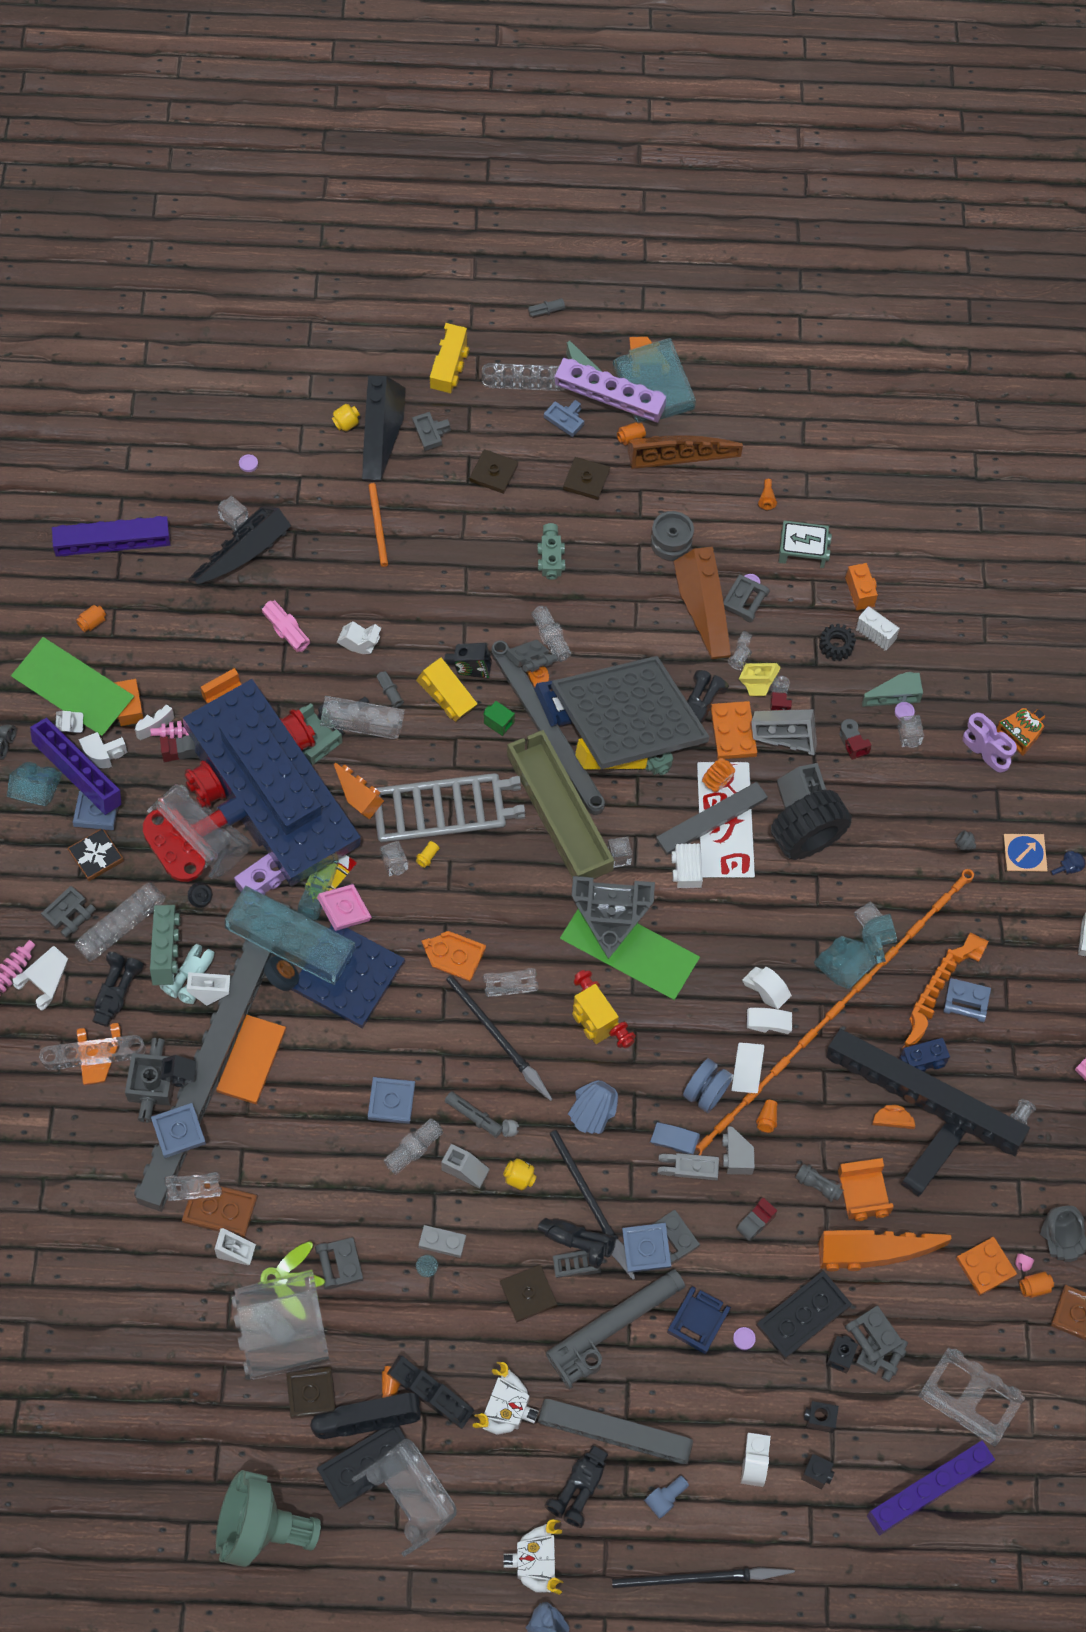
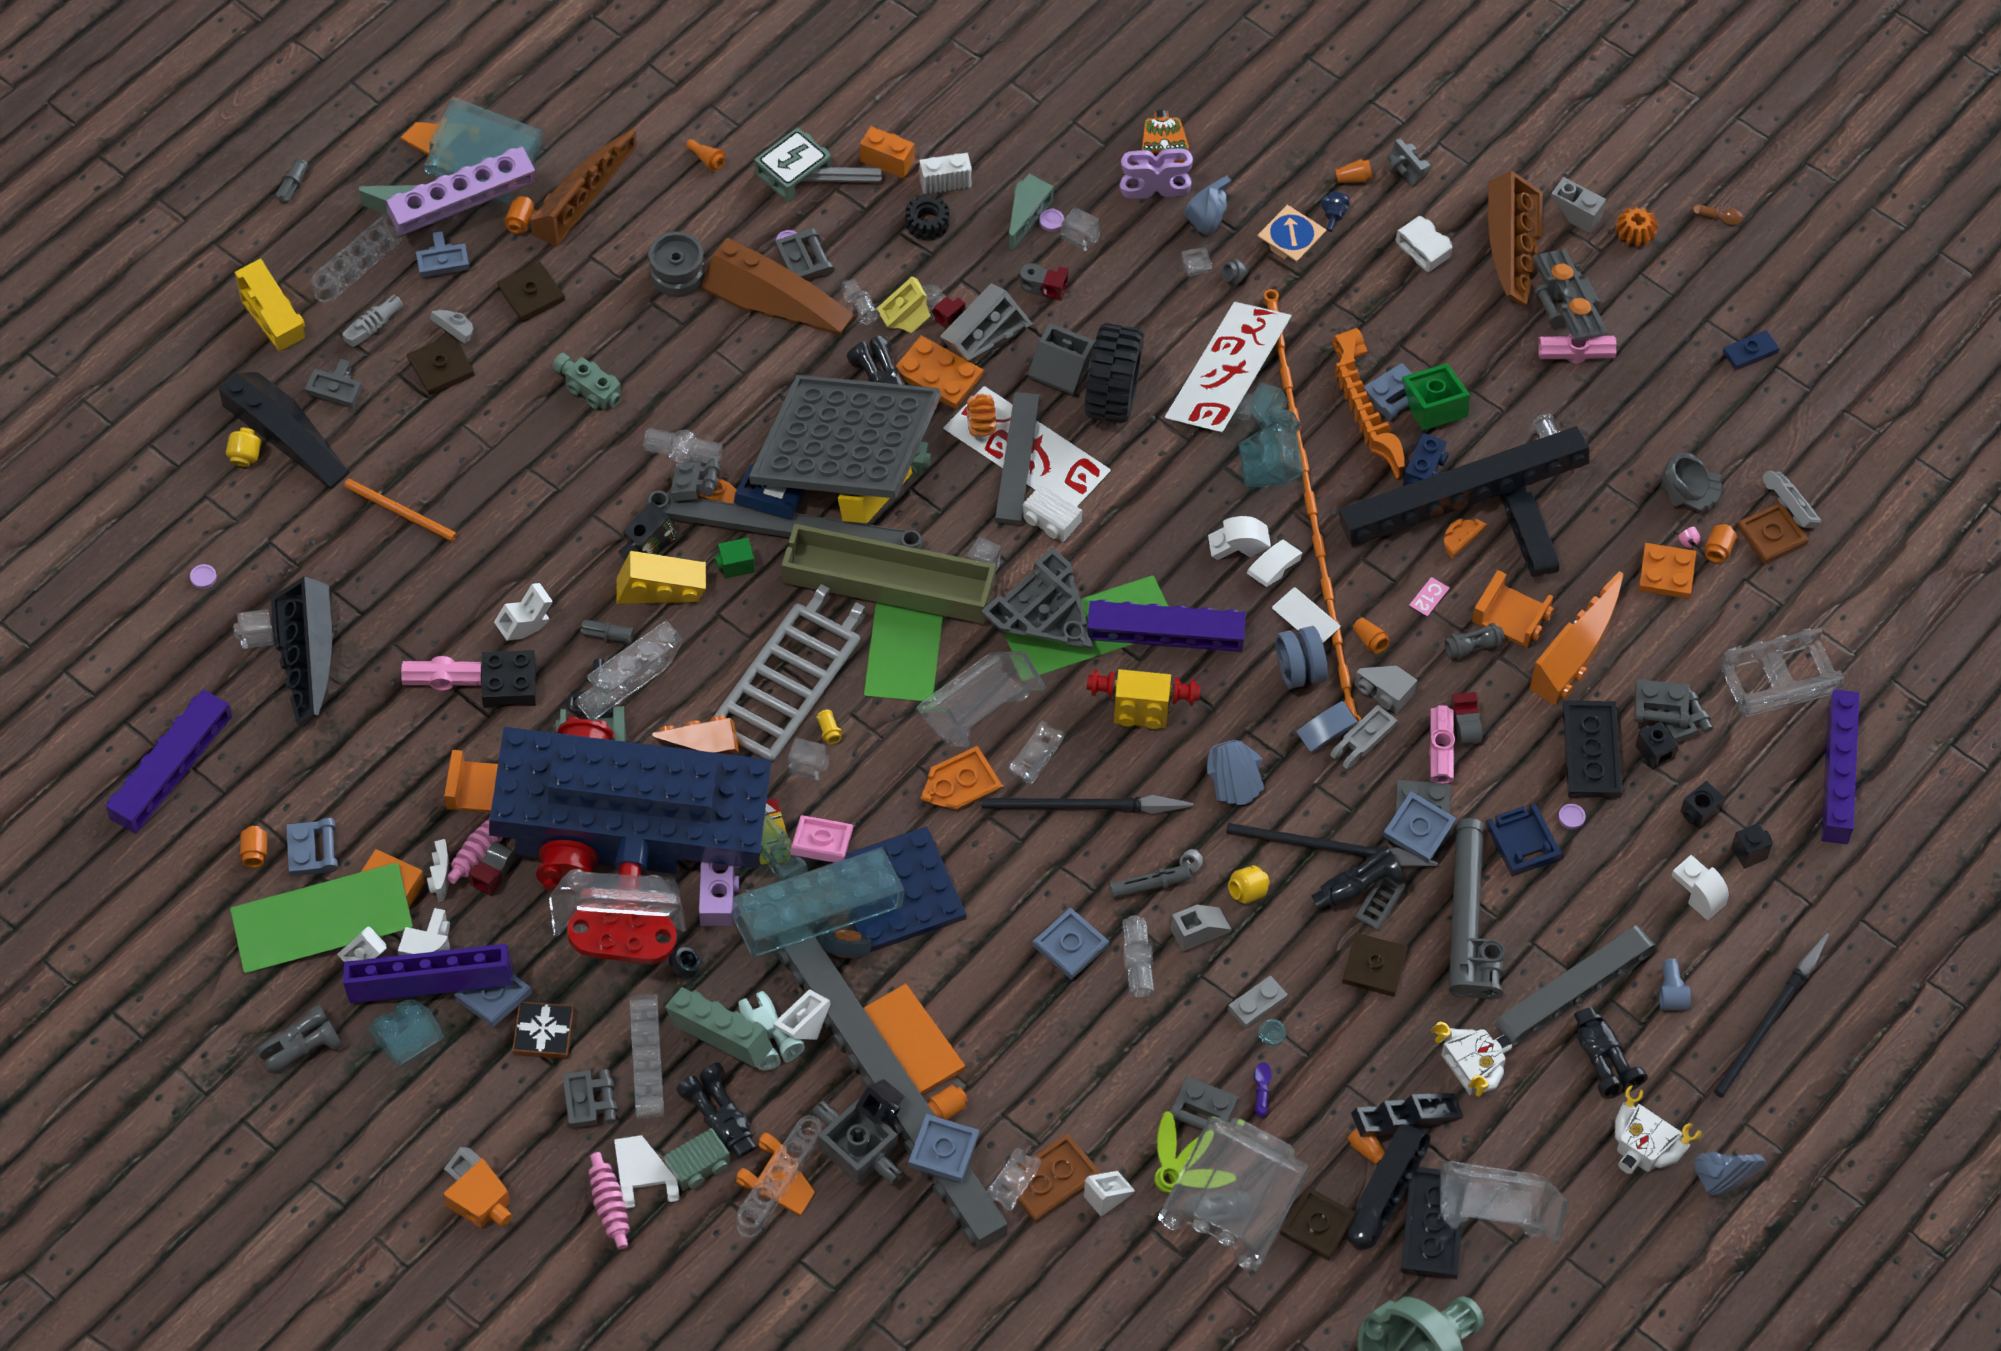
camera: 50 degrees left, 5 degrees down
none -> sand blue plate [287,818,338,877]
none -> light grey hinge [342,295,403,347]
none -> light grey plate [430,310,473,344]
none -> black brick [482,650,536,708]
none -> sand green brick [664,1128,731,1191]
none -> light grey axle [802,167,882,183]
none -> bright green sticker [864,602,943,702]
none -> clear windscreen [916,651,1047,747]
none -> orange brick [927,1085,968,1120]
none -> dark purple brick [1087,600,1246,652]
none -> white sticker [1165,302,1291,432]
none -> clear plate [1181,247,1212,277]
none -> sand blue hair [1184,176,1231,236]
none -> dark purple piece [1254,1062,1272,1117]
none -> green slope [1402,363,1470,431]
none -> bright pink sticker [1409,577,1449,616]
none -> bright pink piece [1429,705,1455,784]

